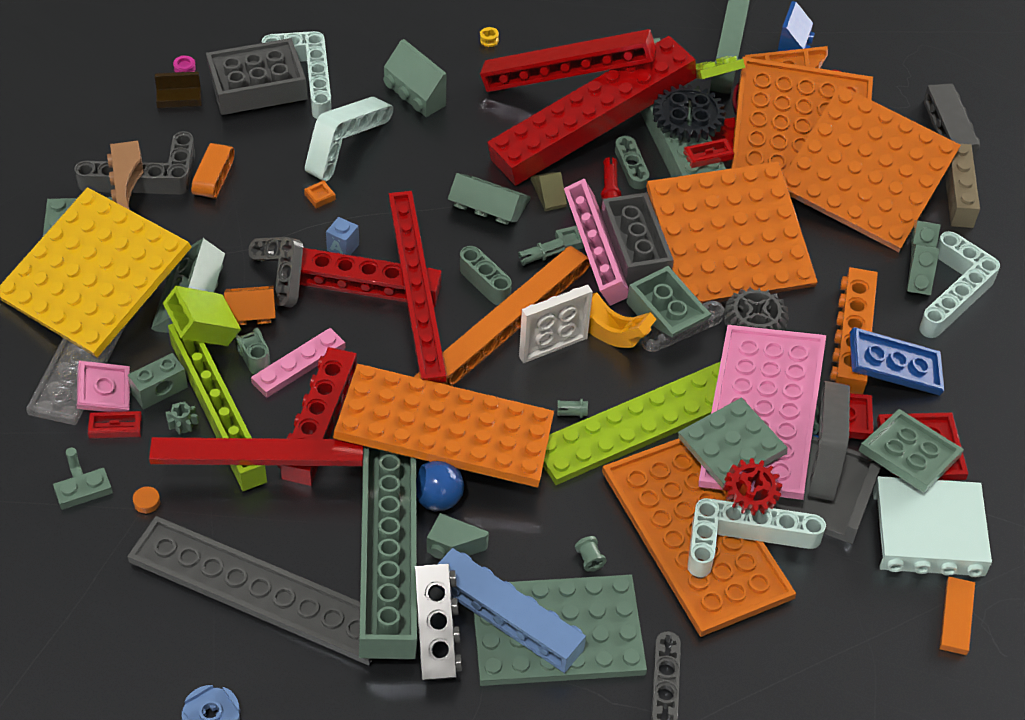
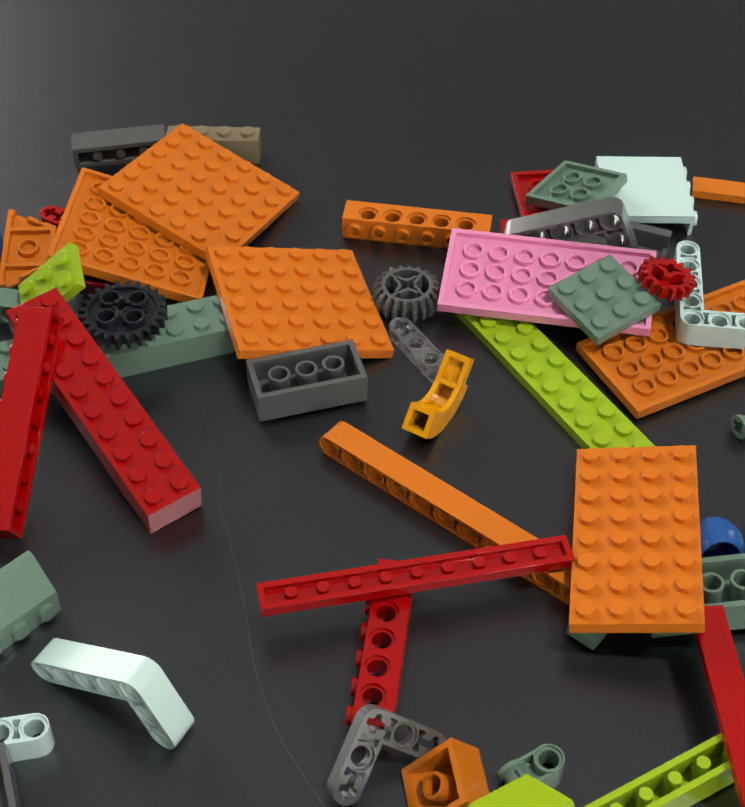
camera: 90 degrees left, 5 degrees down
bright pink plate [251,328,345,398] -> none
red brick [277,347,357,486] -> none
orange tile [304,180,336,208] -> none
medium blue brick [326,217,359,255] -> none
sand green slope [448,173,531,225] -> none
sand green beam [460,246,512,305] -> none
sand green axle [518,238,565,266] -> none
white plate [519,285,593,363] -> none
olive slope [531,172,567,211] -> none
sand green tile [555,225,585,250] -> none
sand green pin [557,399,588,419] -> none
bright pink brick [564,179,629,306] -> none
red pin [601,157,621,209] -> none
sand green beam [615,136,649,189] -> none
sand green slope [626,266,711,337] -> none
red tile [683,138,735,168] -> none
blue tile [850,327,944,395] -> none
sand green arch [906,220,941,295] -> none
light aqua beam [919,231,1000,338] -> none

